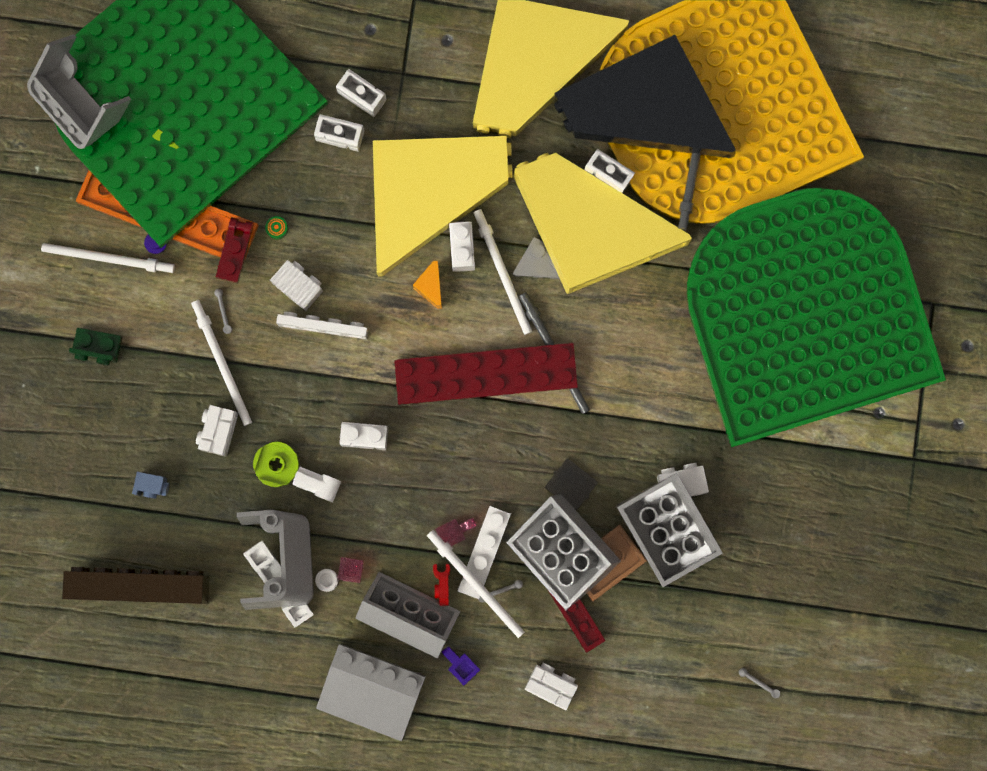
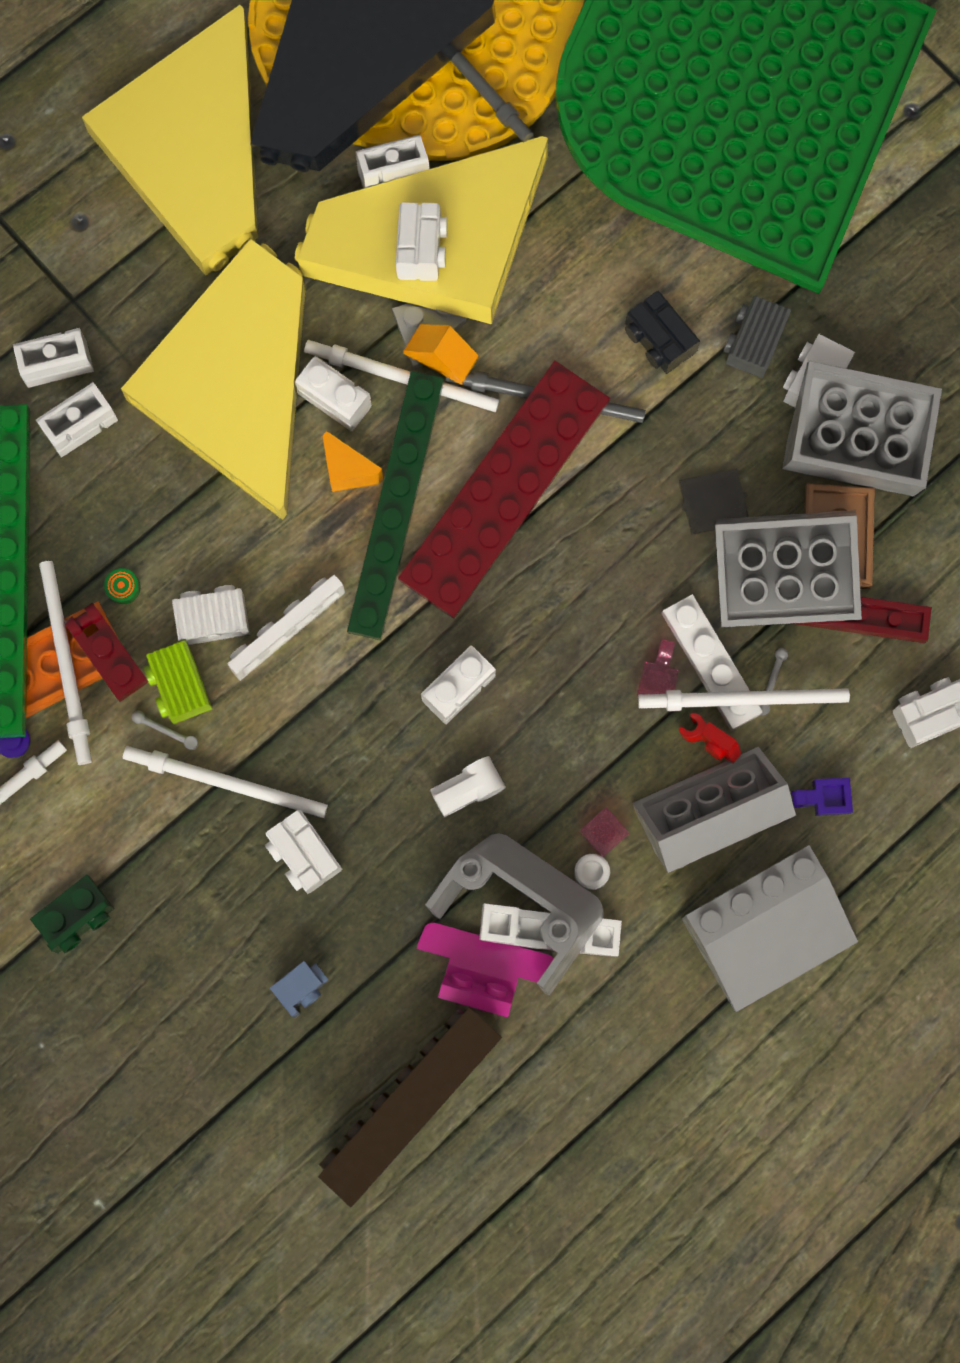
camera: 50 degrees left, 5 degrees down
lime plate [253,442,299,487] -> none
none -> white bar [39,561,92,765]
none -> lime brick [144,640,213,724]
none -> dark green plate [347,371,444,641]
none -> white brick [396,202,447,281]
none -> light orange slope [403,324,479,385]
none -> dark pink plate [416,923,554,1017]
none -> black brick [625,291,700,374]
none -> dark grey brick [723,296,791,379]

